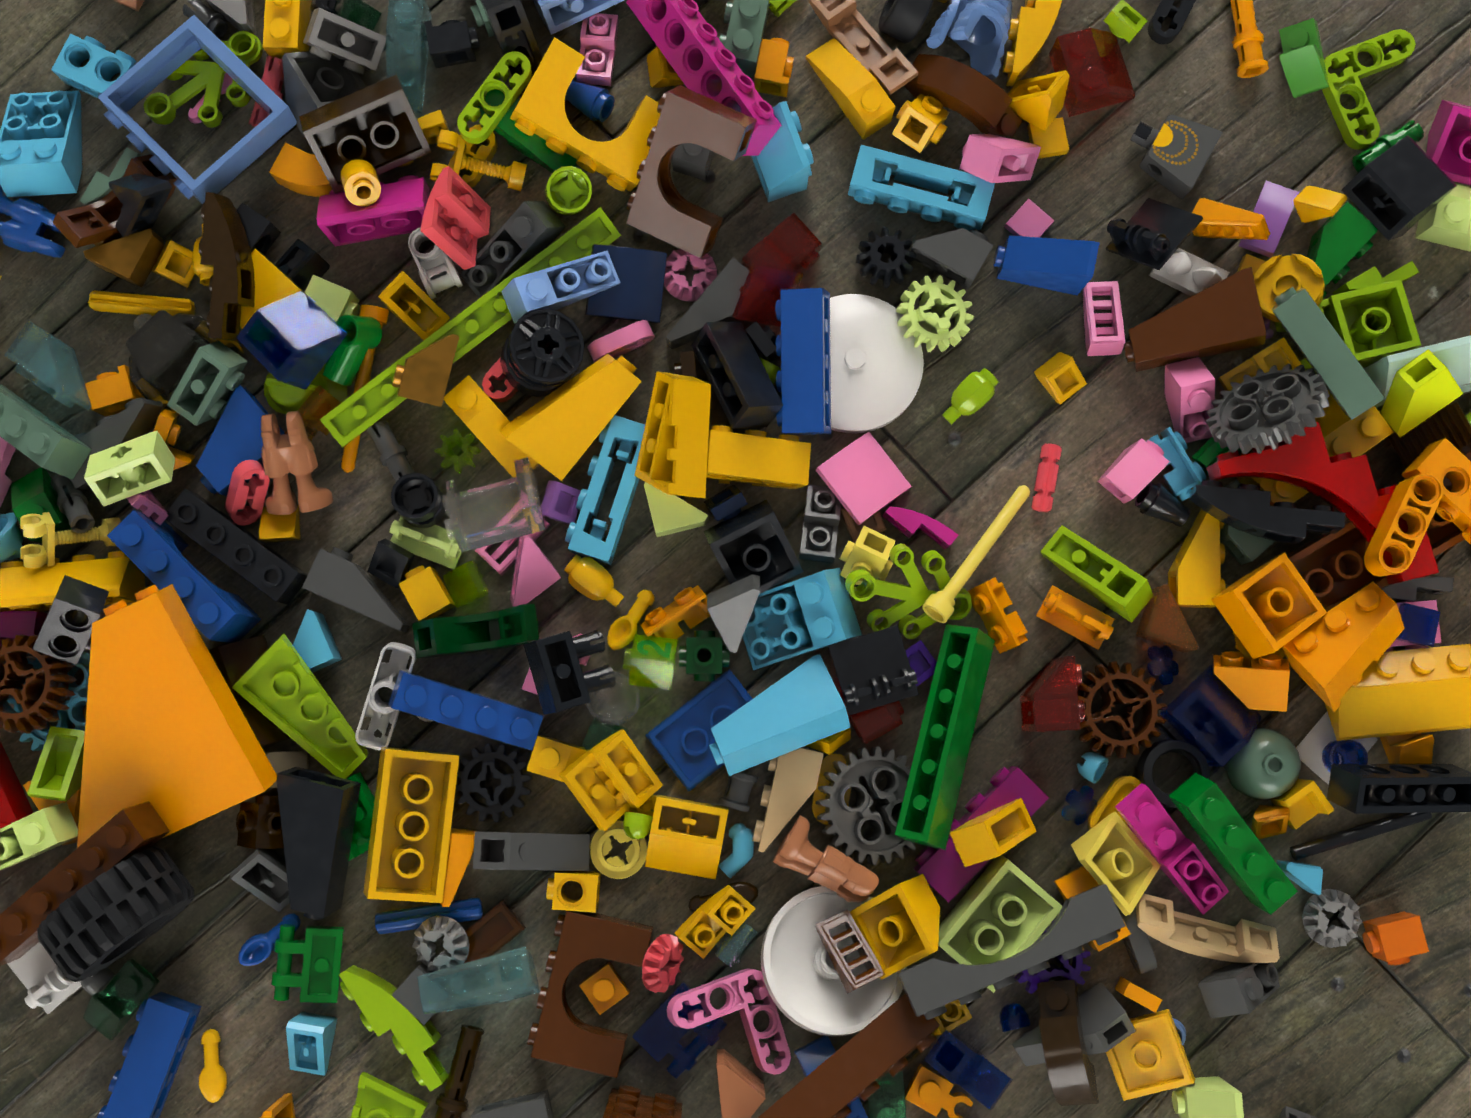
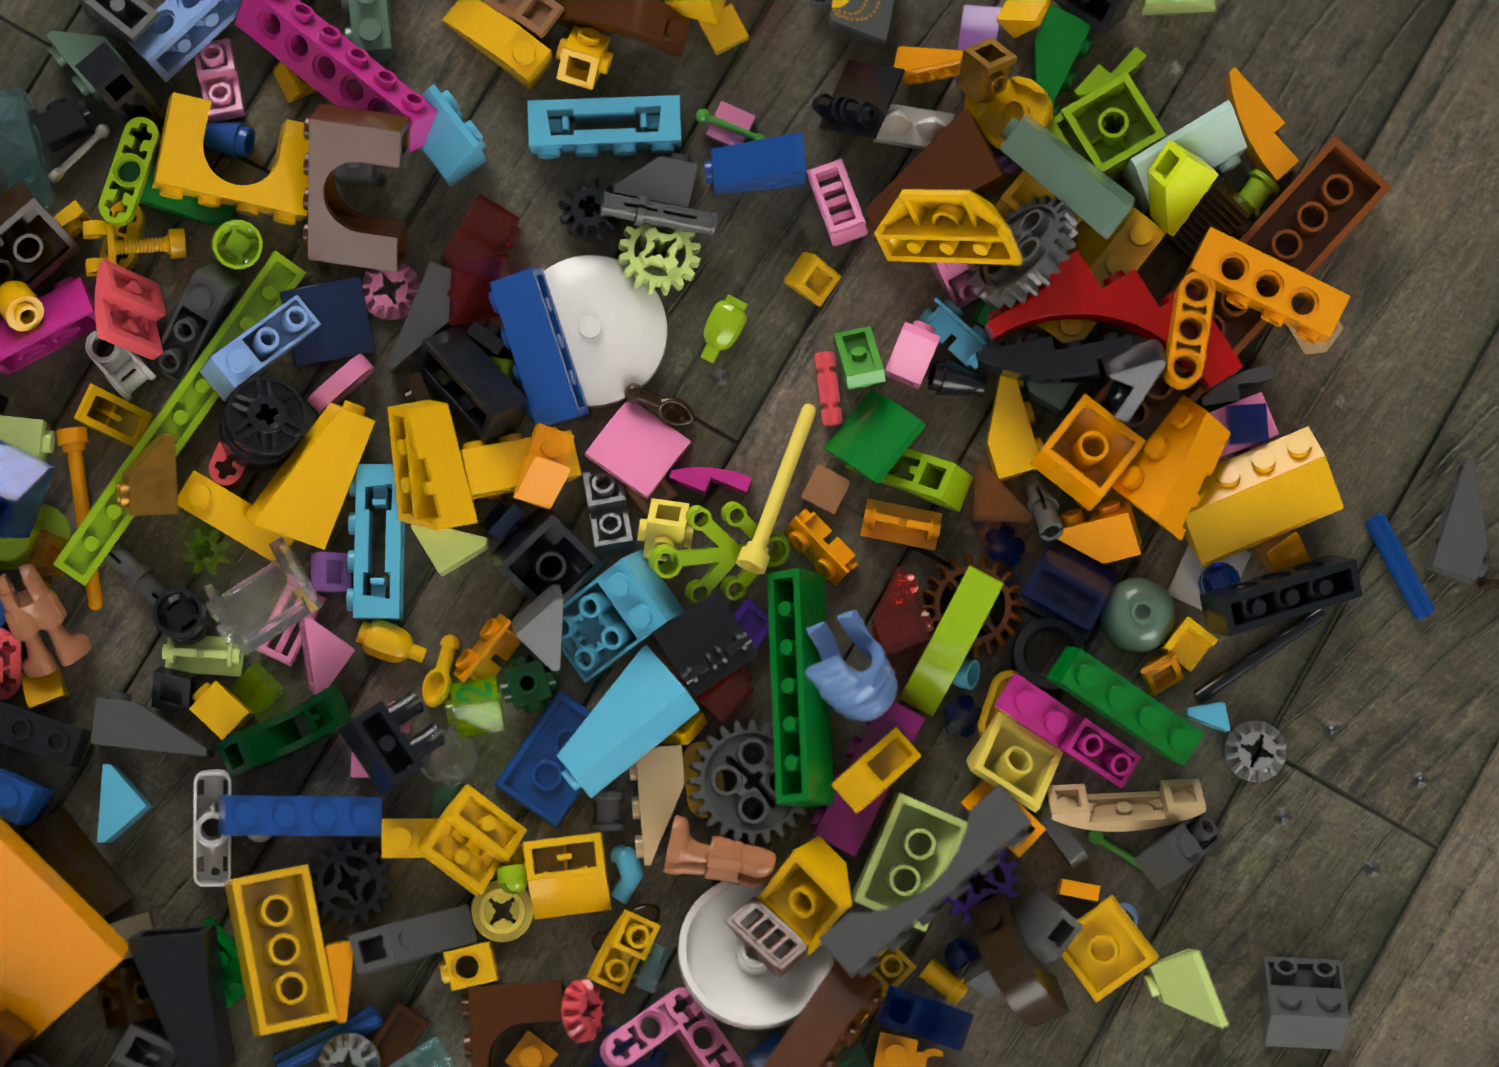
camera: 15 degrees left, 0 degrees up
lime wing [232,633,369,779] -> none
green piece [323,315,382,386] -> none
light orange brick [754,38,794,98] -> none
bright pink slope [959,134,1041,183] -> none
orange brick [1363,911,1429,965] -> none
none -> white hinge [48,124,111,183]
none -> light orange slope [513,423,575,510]
none -> dark grey pin [600,191,717,237]
none -> dark brown piece [624,383,694,426]
none -> bright green hinge [695,108,768,141]
none -> medium nougat tile [800,464,852,516]
none -> medium blue hair [805,609,898,722]
none -> green slope [824,389,926,485]
none -> bright green slope [834,326,886,391]
none -> yellow wedge [874,189,1023,265]
none -> lime slope [899,565,1004,717]
none -> yellow pin [918,958,970,1006]
none -> pearl gold brick [957,37,1017,103]
none -> dark grey pin [1023,471,1064,541]
none -> bright green hinge [1088,830,1148,878]
none -> black slope [1102,339,1167,423]

